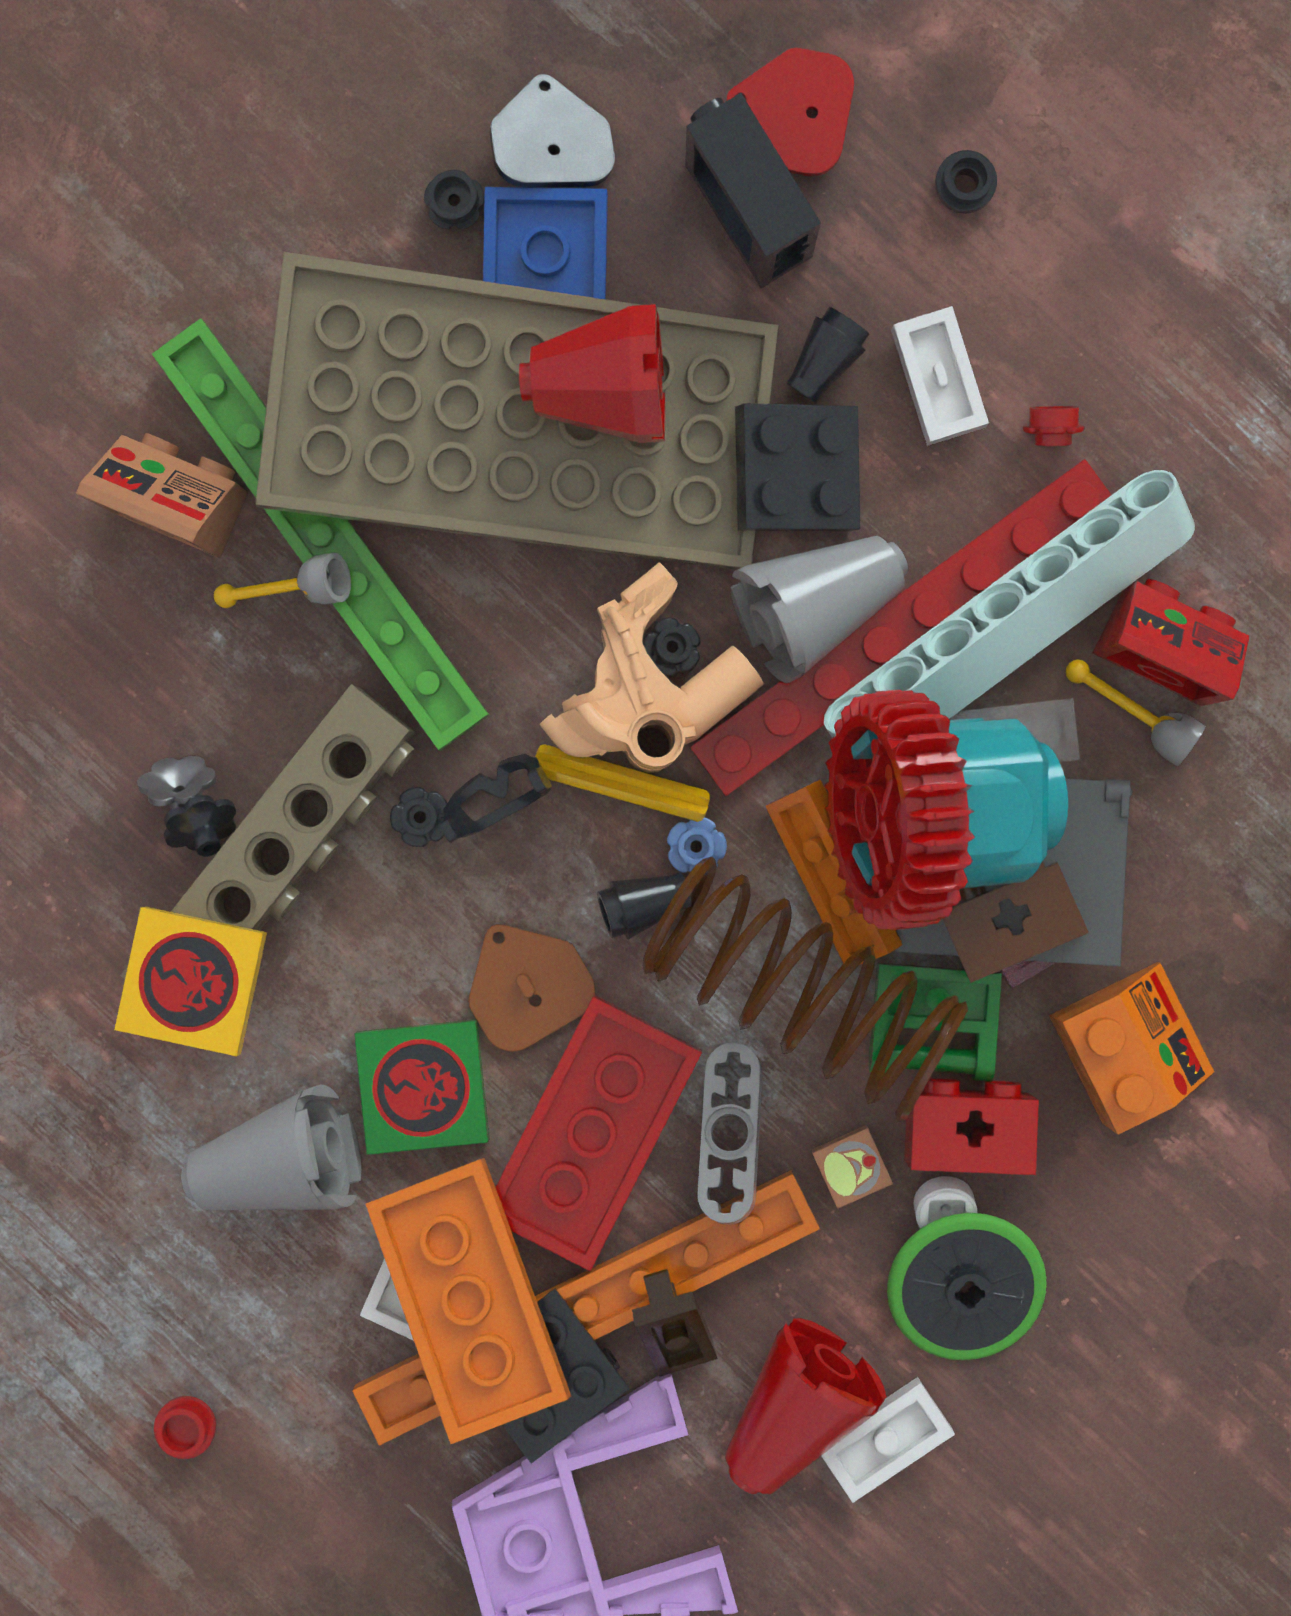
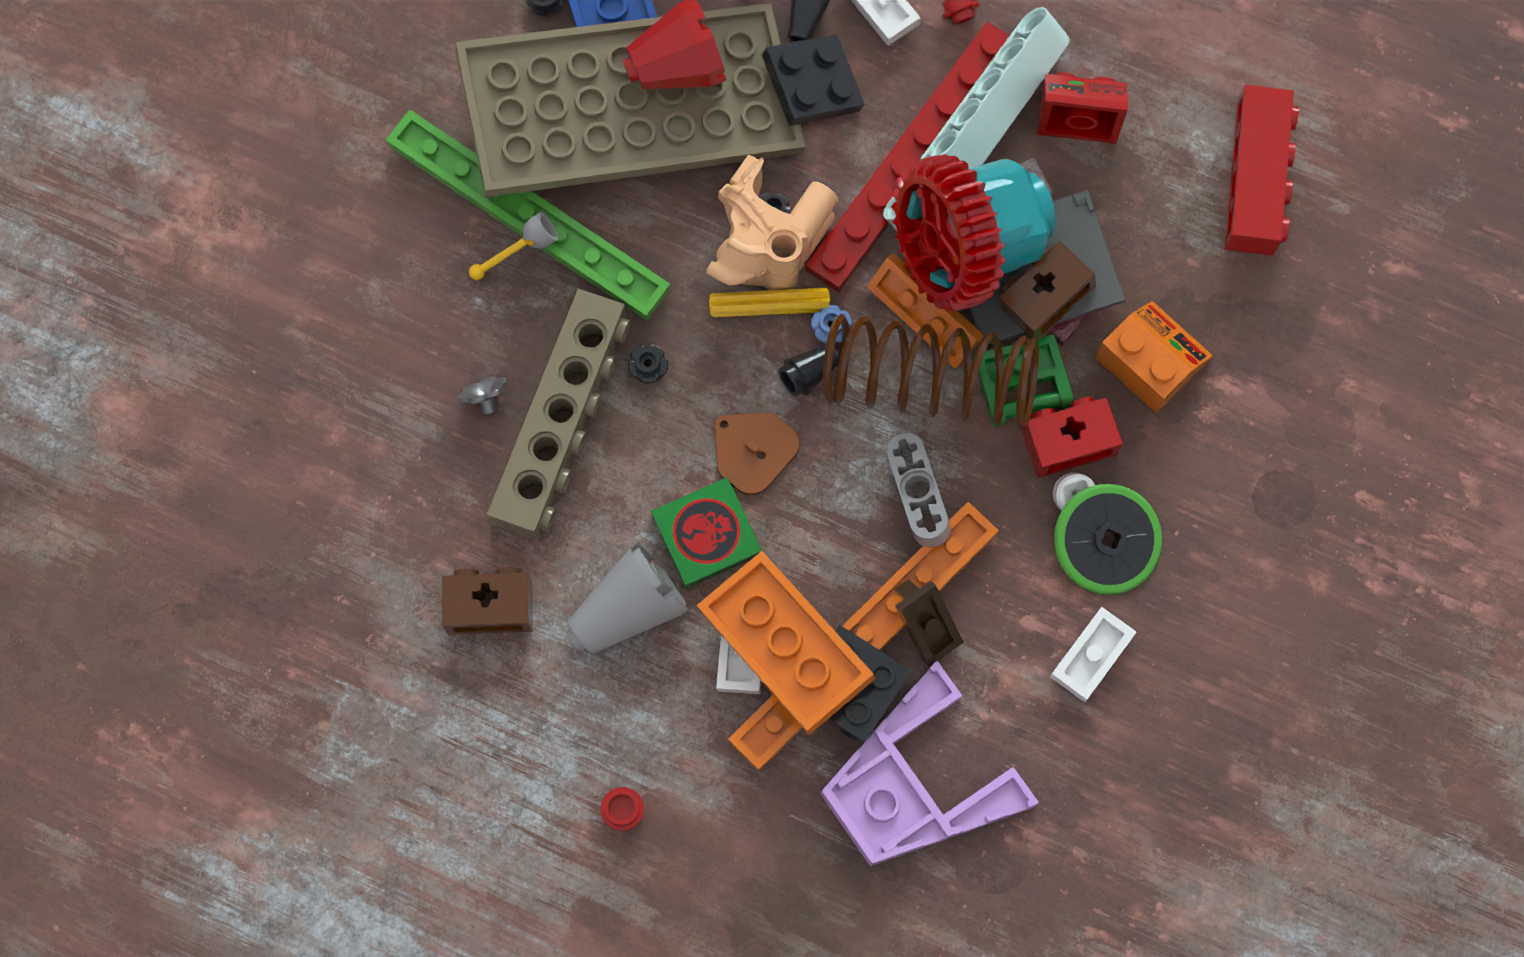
camera: 15 degrees left, 15 degrees down
nougat slope [76,433,248,558] -> none
tile [114,907,267,1056] -> none
black plant [164,795,236,857] -> none
black helmet [439,754,553,843] -> none
red plate [495,995,702,1271] -> none
red cone [725,1318,886,1494] -> none
light grey cone [731,536,908,683] -> none
tile [811,1125,893,1209] -> none
hinge [1065,659,1206,767] -> none
none -> reddish brown brick [442,567,533,635]

